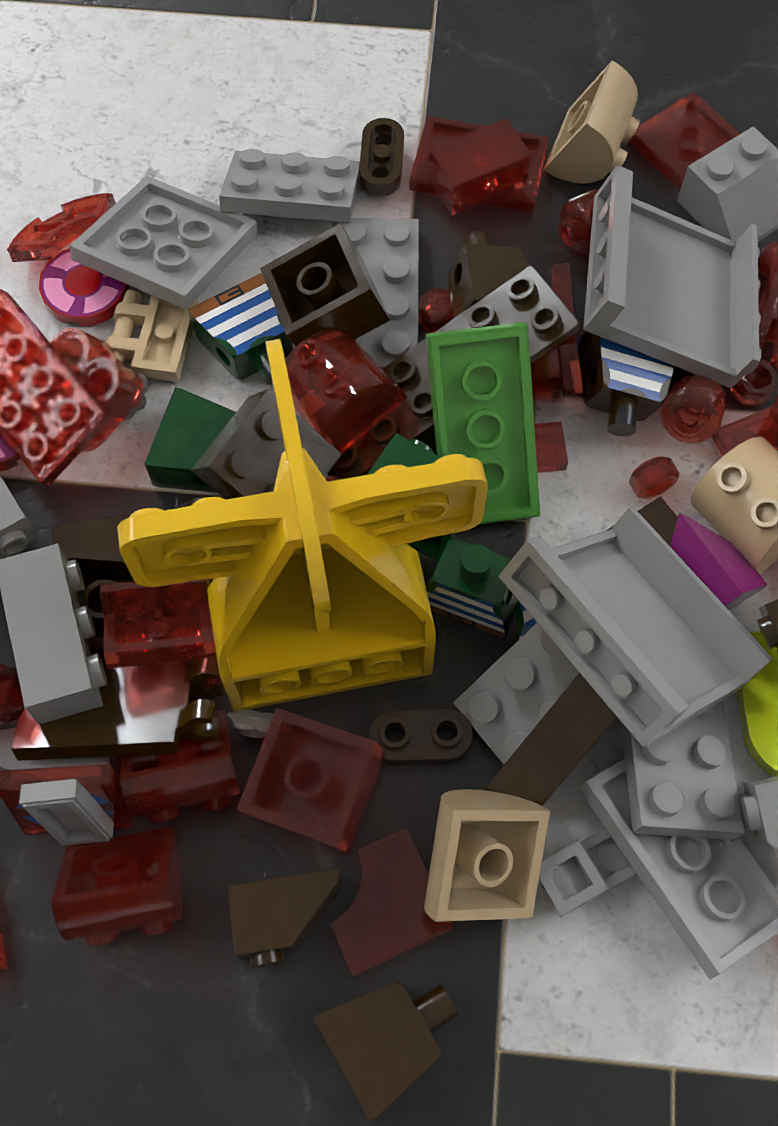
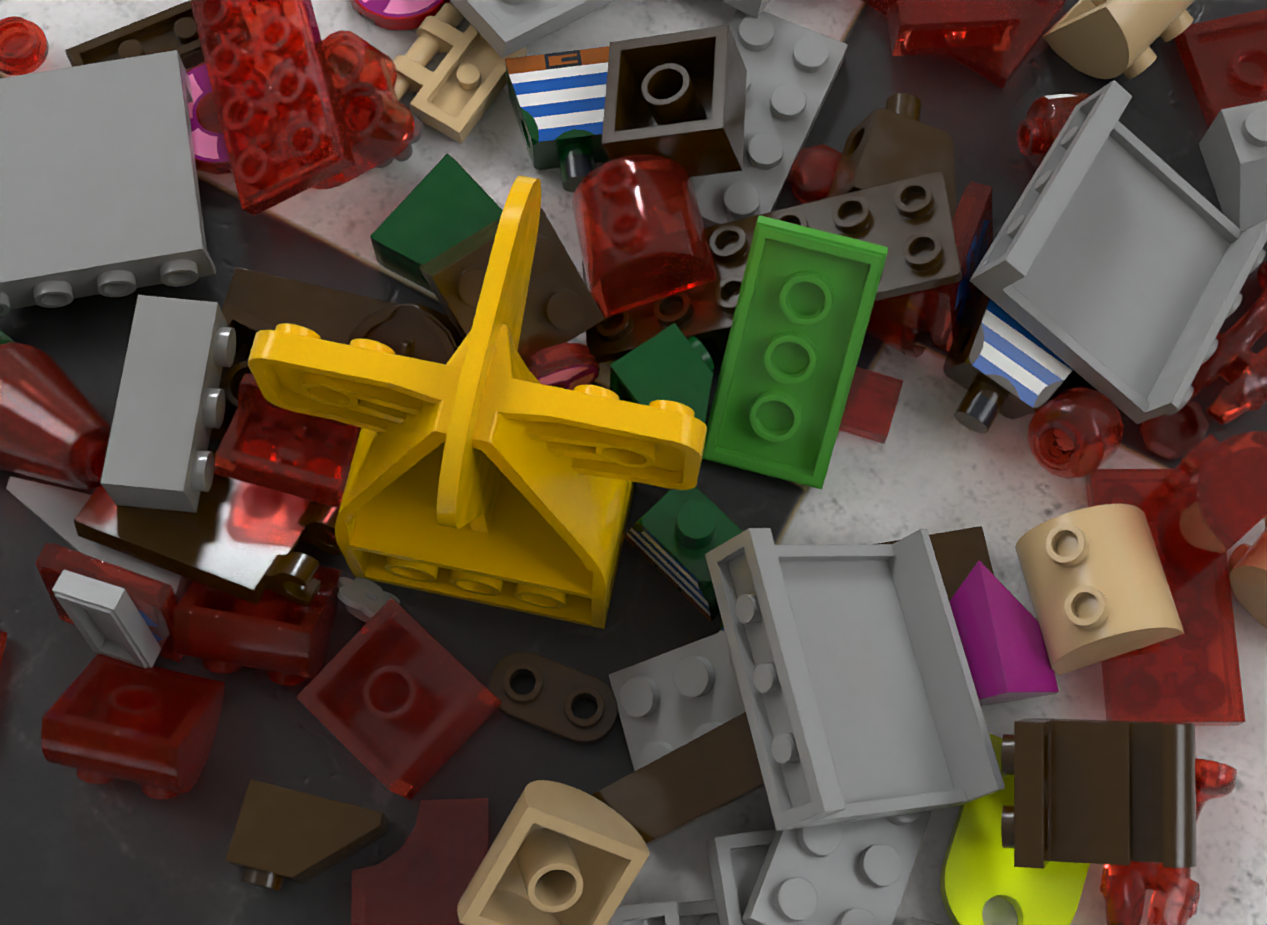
camera: 20 degrees right, 5 degrees up
clear red tile [629,456,680,499] -> none

